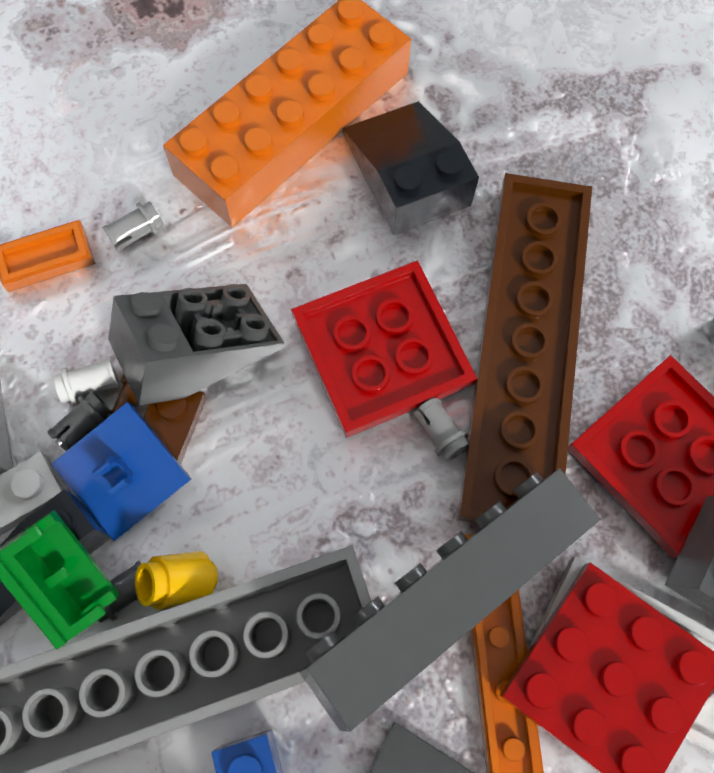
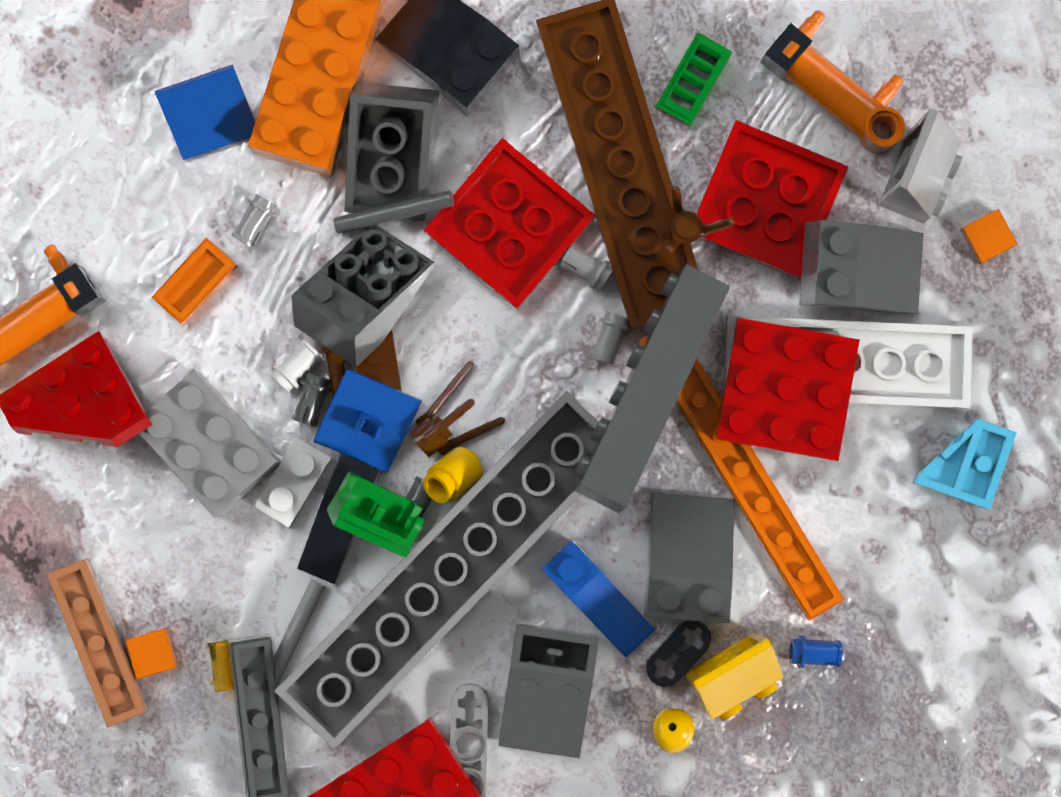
camera: 25 degrees left, 15 degrees up
none -> blue piece [155,64,255,160]
none -> dark grey bar [333,190,454,234]
none -> dark grey slope [344,82,439,221]
none -> reddish brown plant [410,361,505,458]
none -> light grey pin [590,311,630,365]
none -> green slope [655,32,732,127]
none -> reddish brown plant [665,186,735,253]

